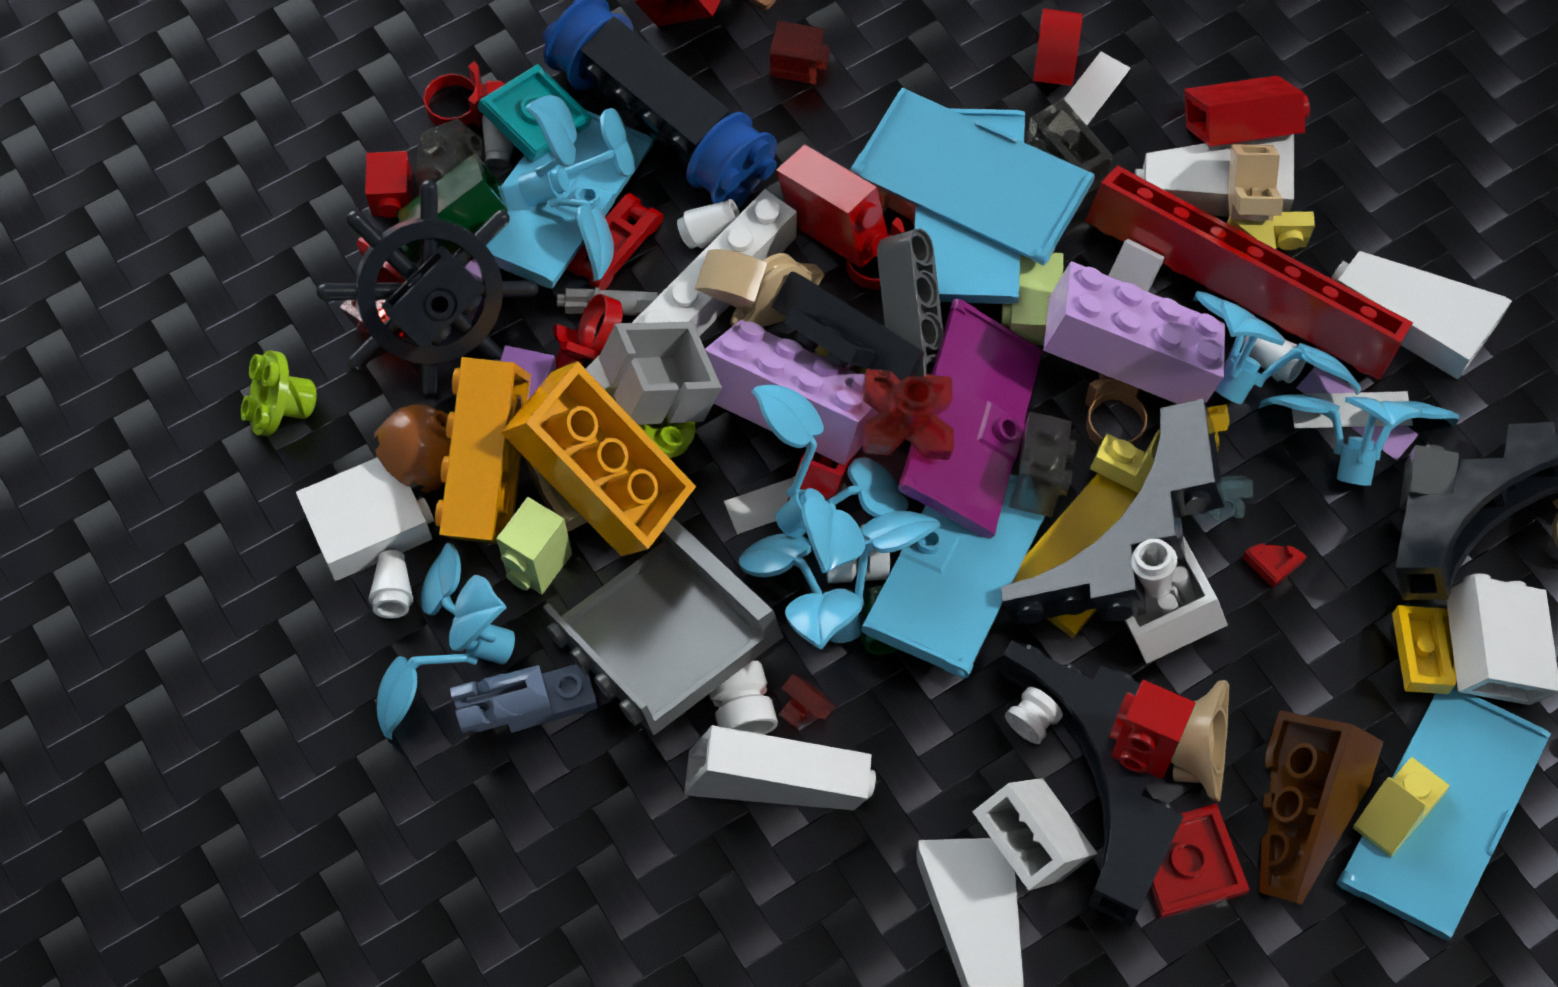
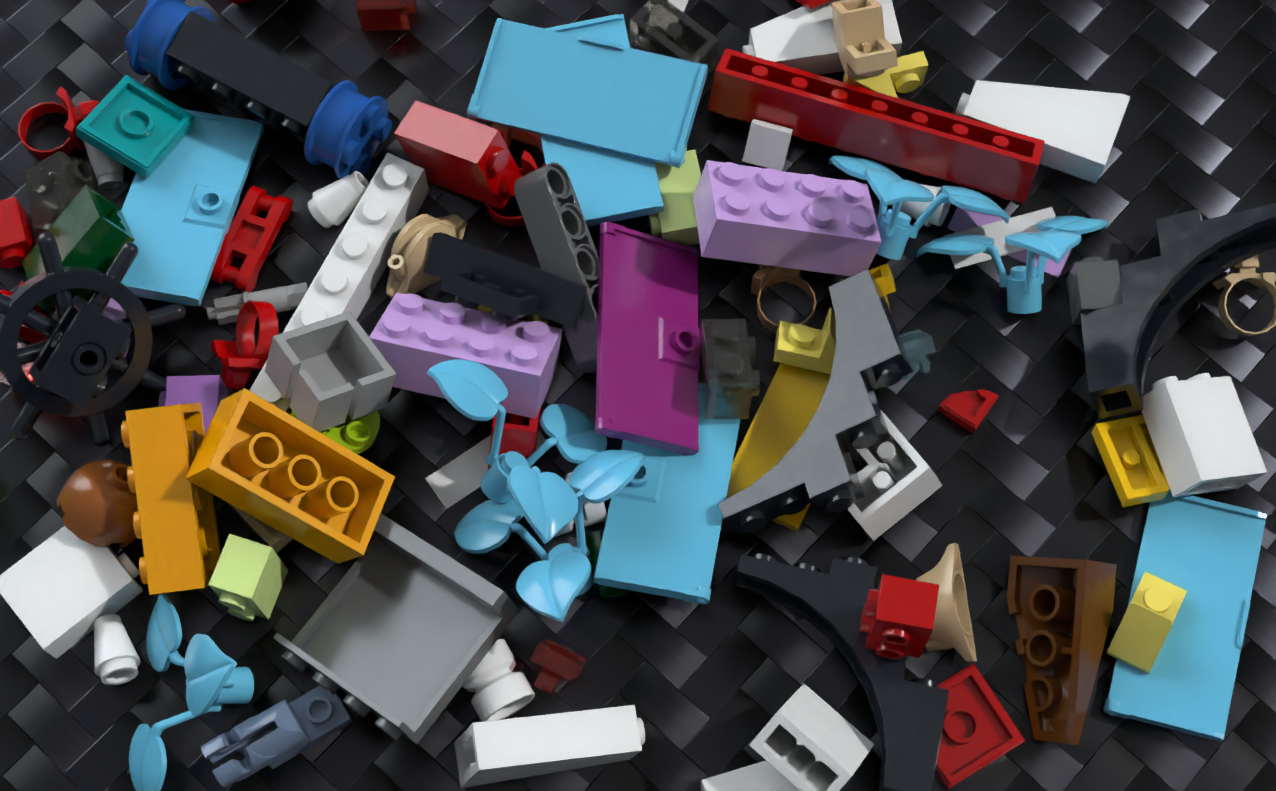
camera: 15 degrees left, 5 degrees up
medium azure plant [519,95,637,281] -> none
tan brick [695,249,767,309] -> none
clear red plant [863,369,954,460] -> none
white wheel [1005,687,1063,744] -> none
white cone [1131,539,1177,598] -> none

